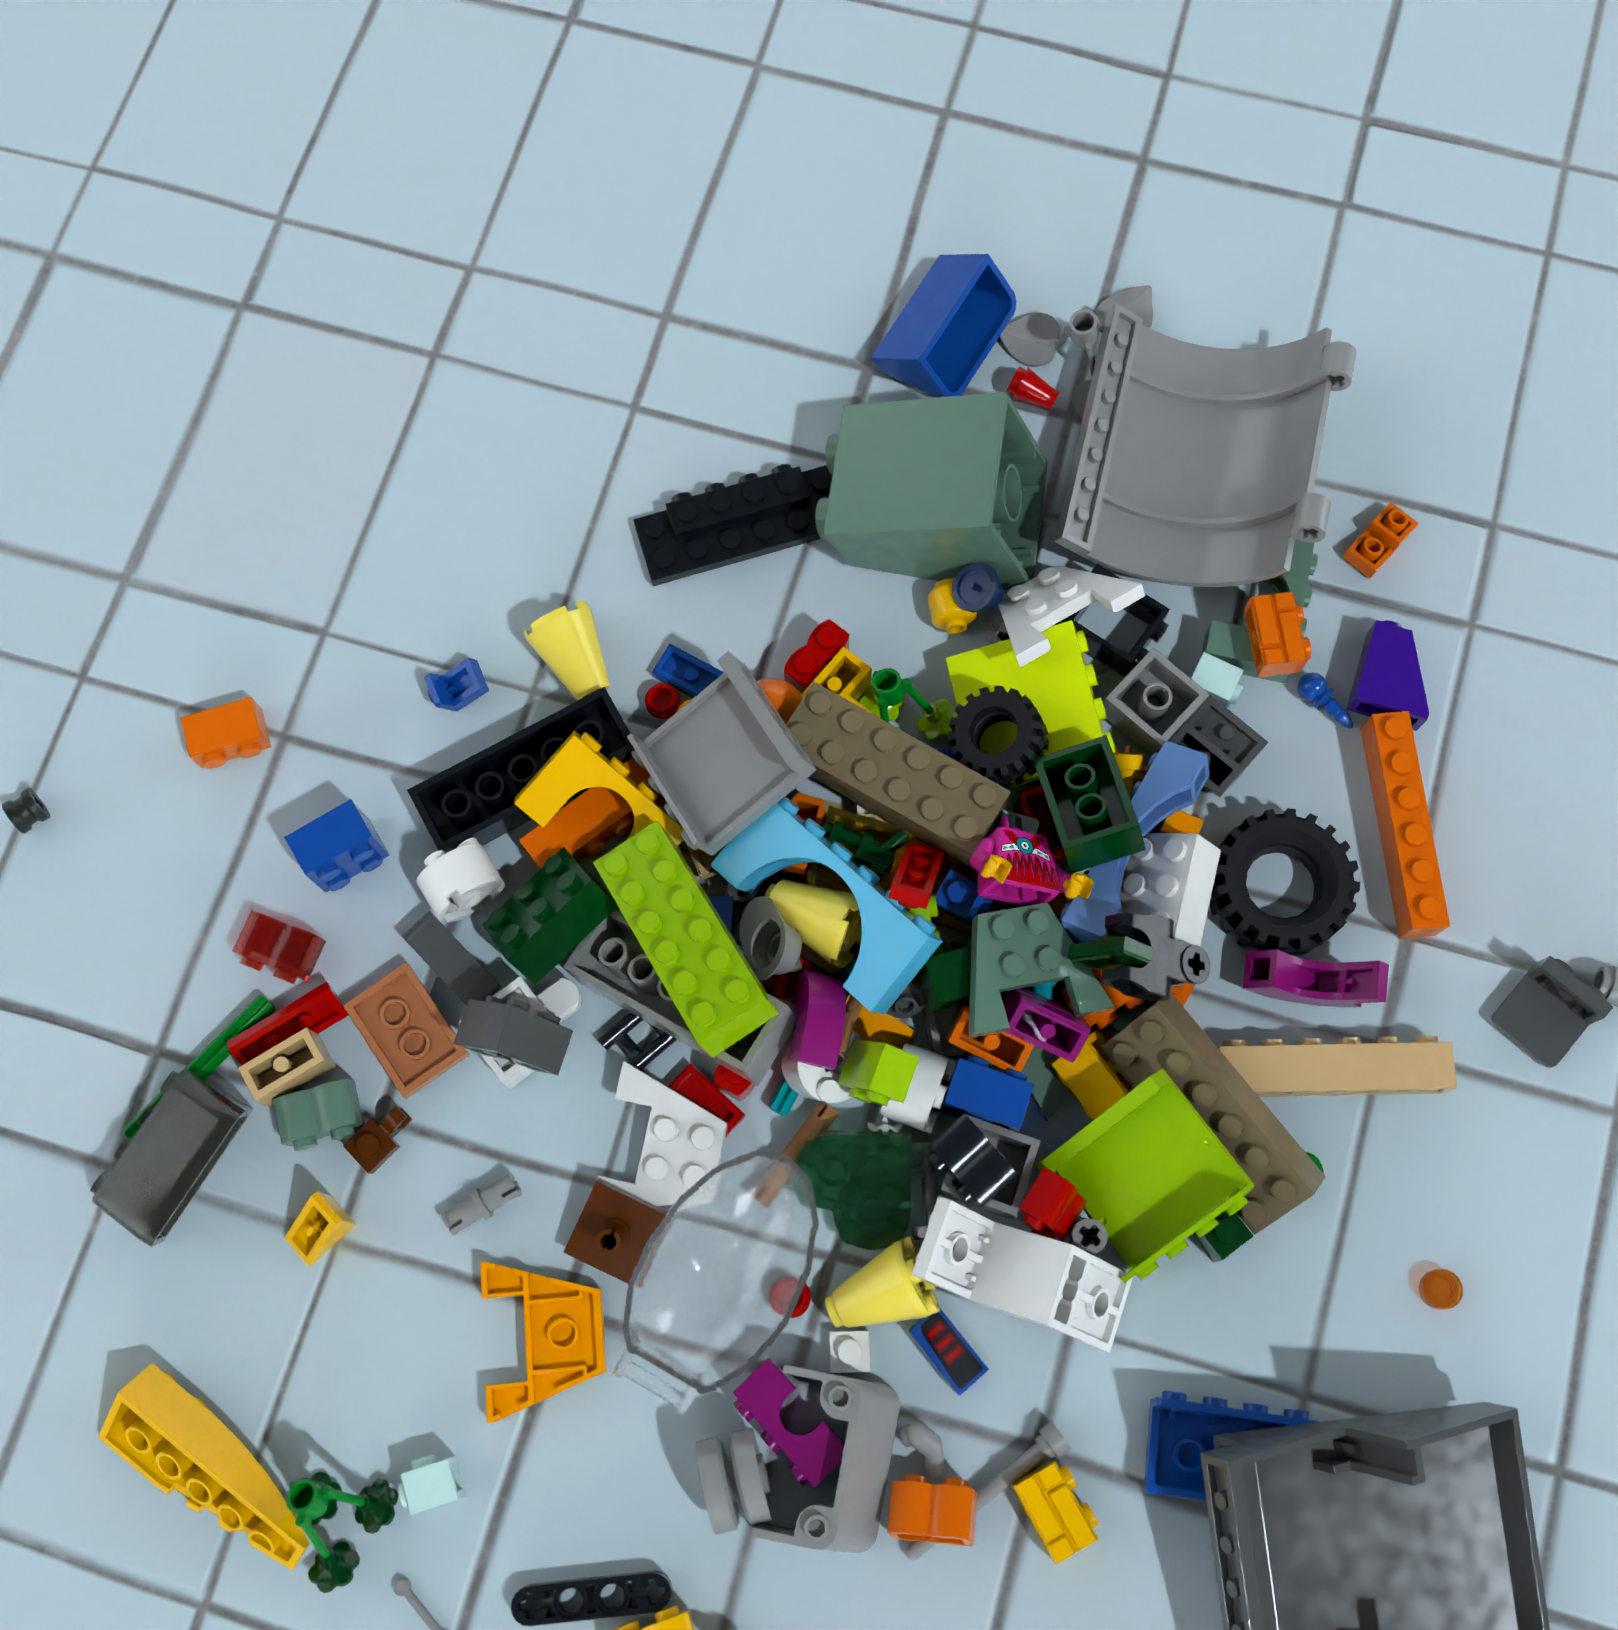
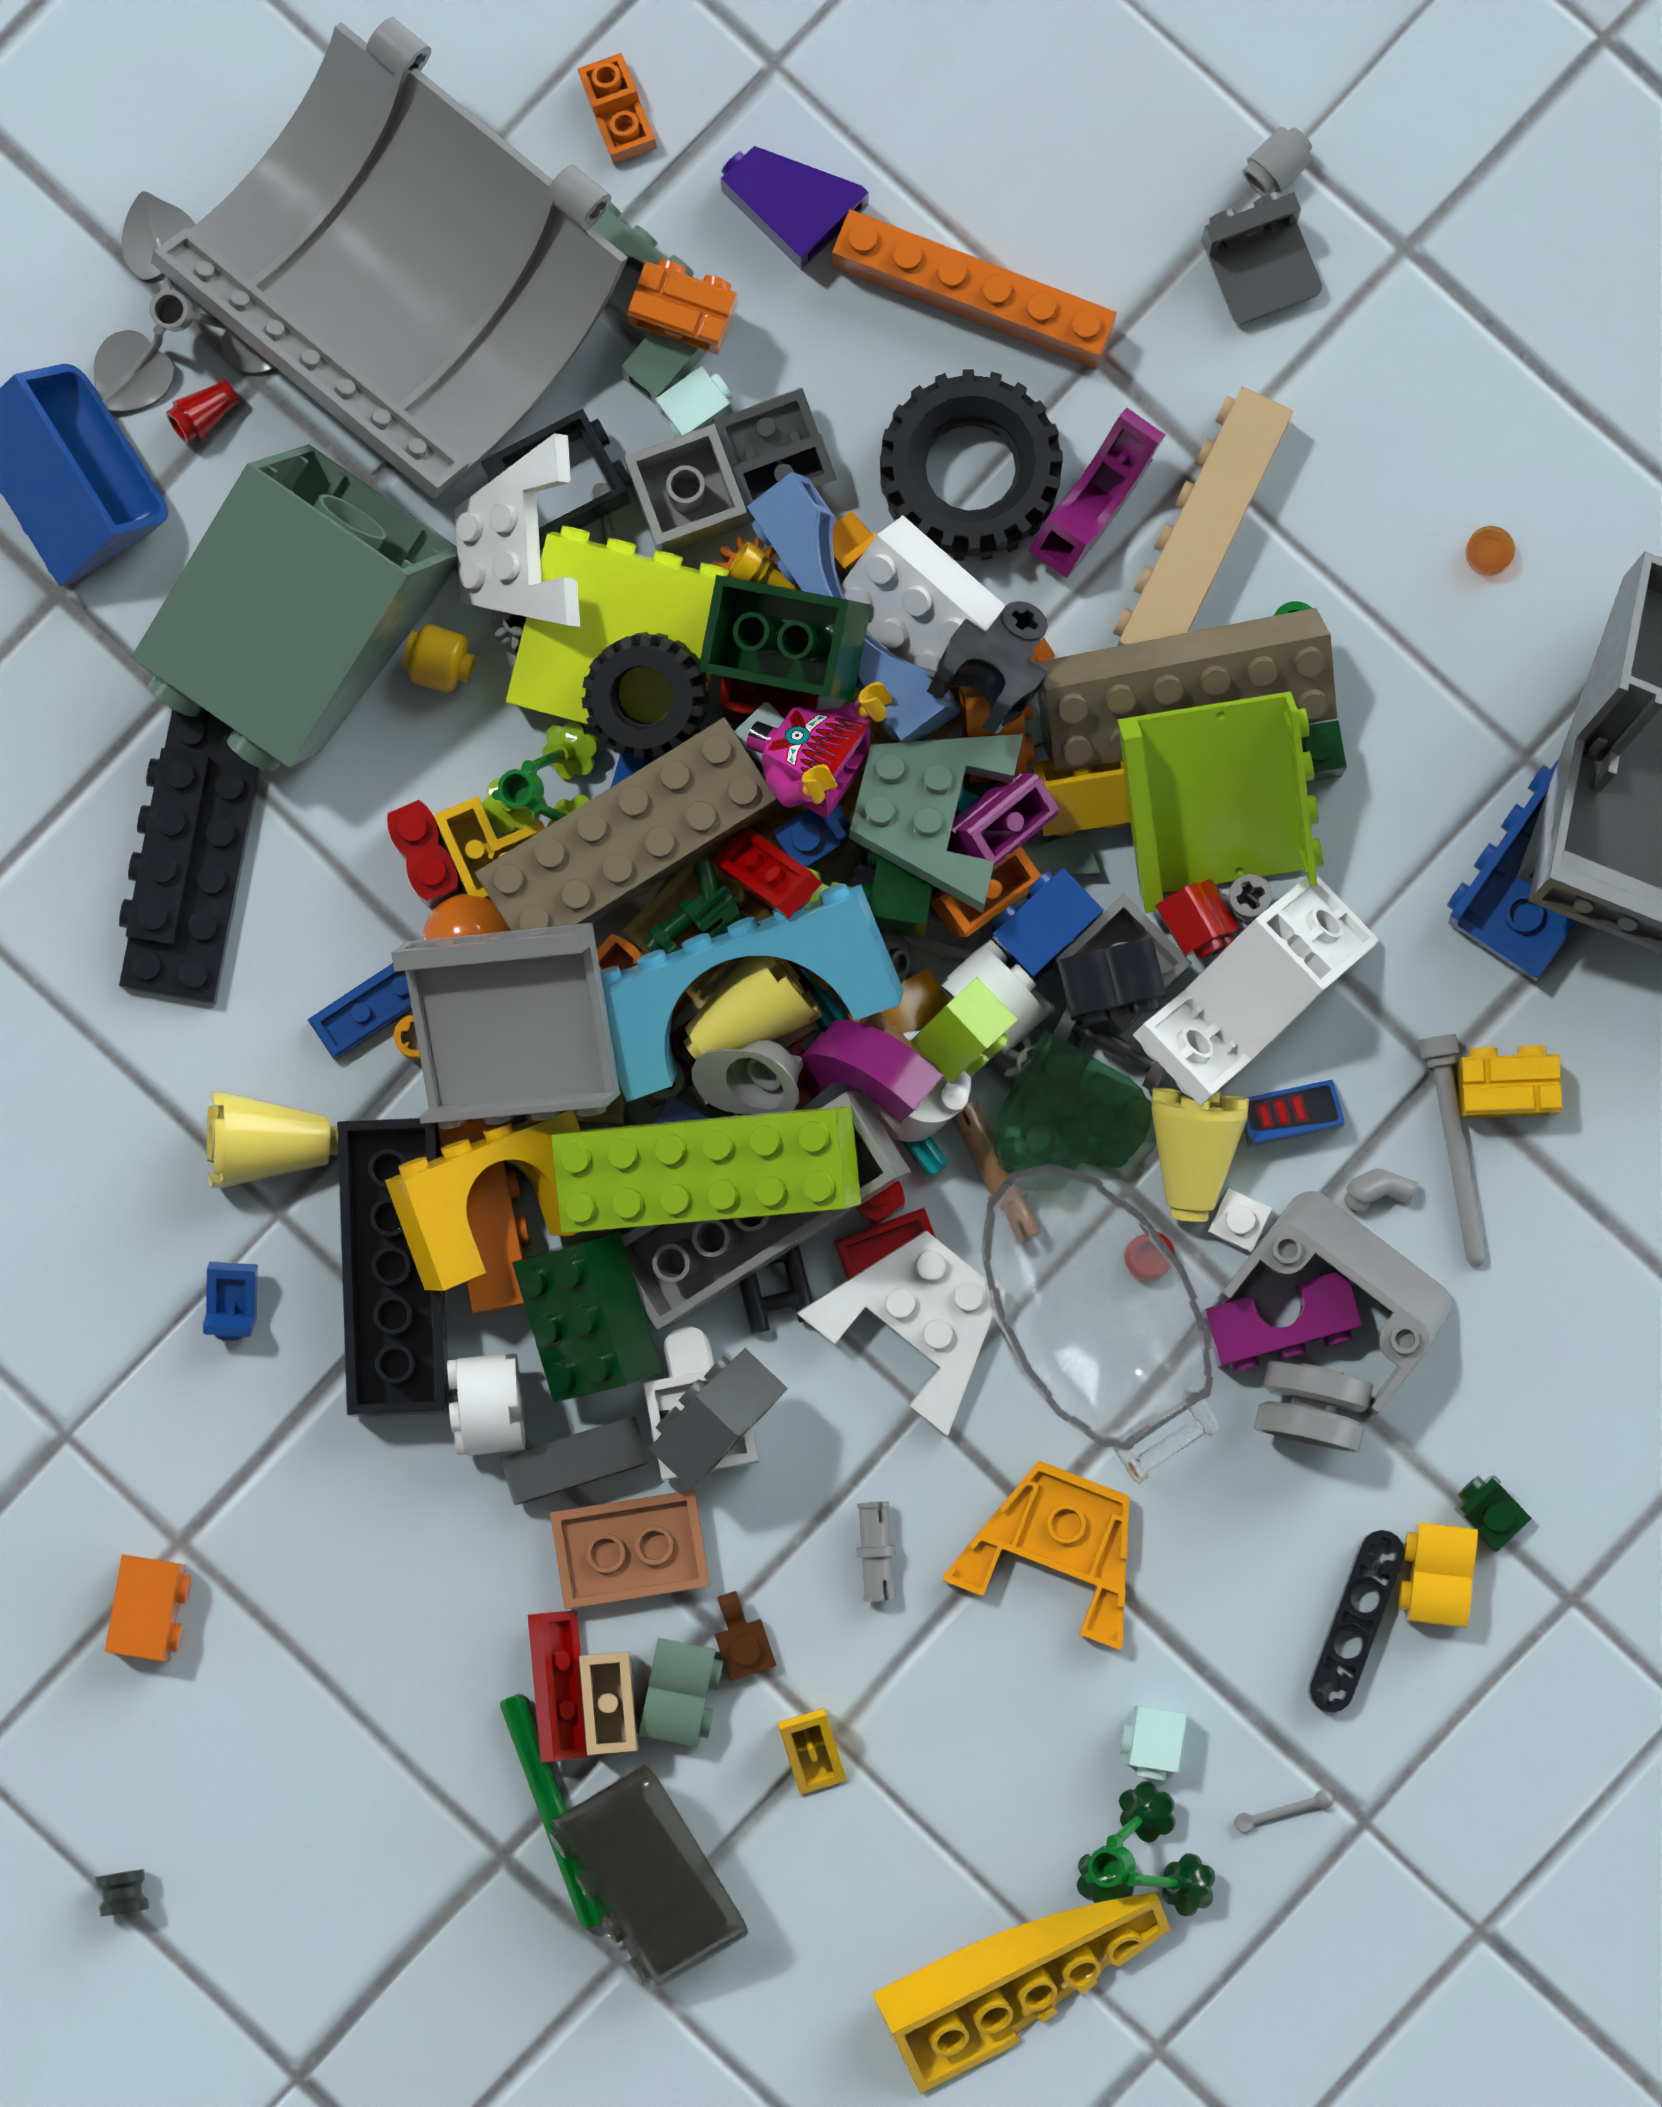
camera: 65 degrees left, 10 degrees up
clear red brick [232,910,326,985] -> none
blue brick [284,799,390,893] -> none
reddish brown tile [563,1179,669,1287] -> none
red plate [645,684,681,719] -> none
orange brick [887,1474,978,1546] -> none
dark blue piece [952,562,1004,613] -> none
dark green plate [1067,935,1154,970] -> none
blue bar [1297,672,1353,728] -> none

